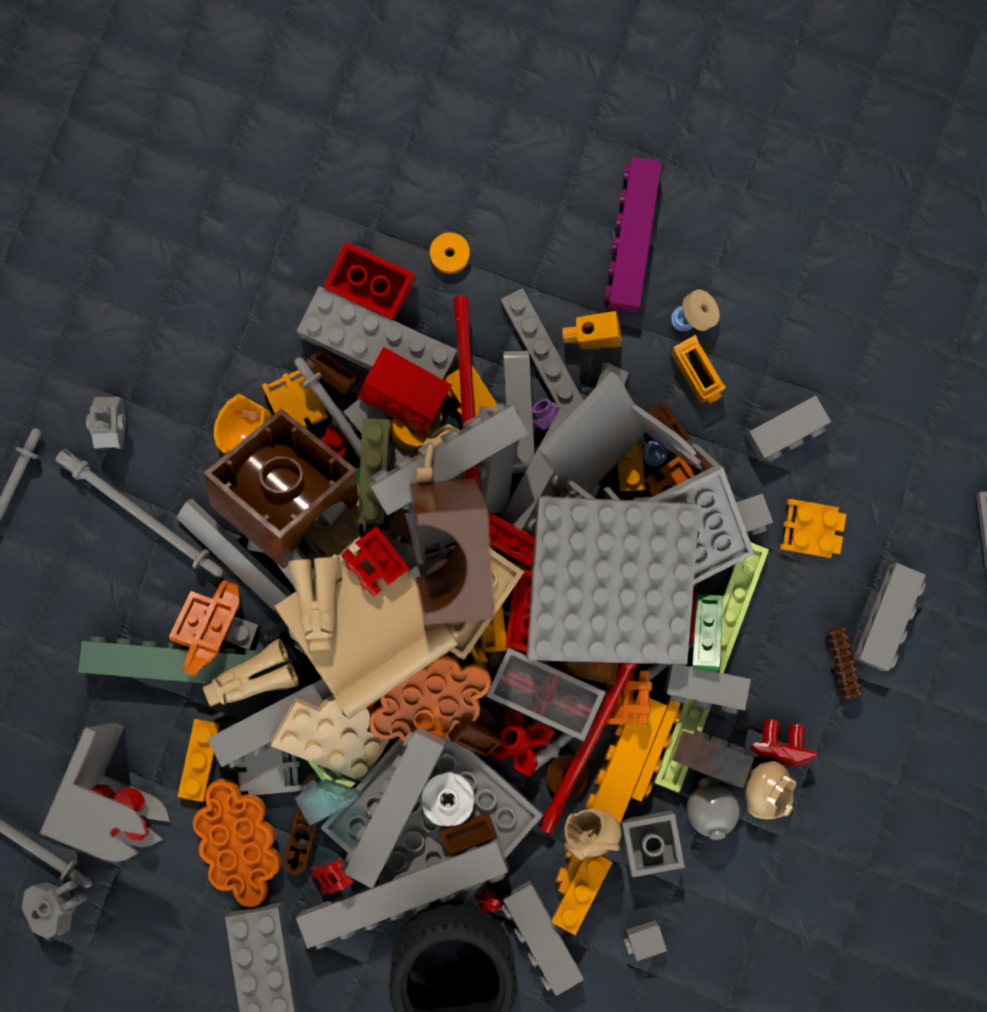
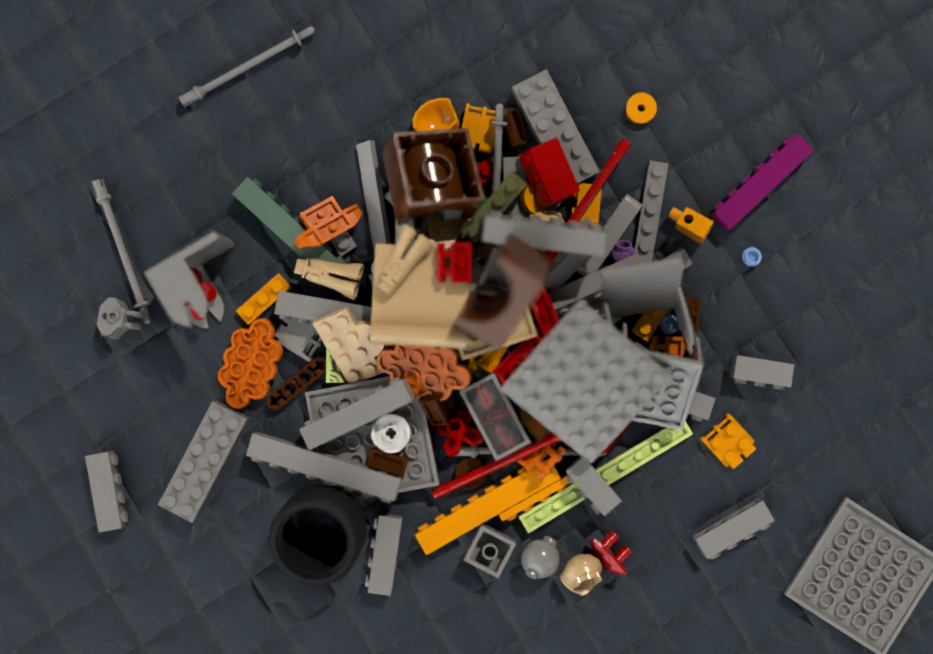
camera: 45 degrees right, 5 degrees up
light grey bar [55,449,223,577] -> none
light grey hinge [86,397,126,449] -> none
clear light blue slope [295,779,362,826] -> none
red plate [310,858,353,895] -> none
red slope [323,242,417,320] -> none
tan hand [416,444,435,483] -> none
red plate [475,888,503,913] -> none
light orange plate [551,855,612,935] -> none
tan helmet [564,808,622,860] -> none
light grey brick [624,920,667,961] -> none
light orange window [670,335,726,404] -> none
flat silver brick [672,729,754,788] -> none
tan piece [683,290,720,331] -> none
plate [693,594,723,671] -> none
reddish brown piece [825,626,865,700] -> none

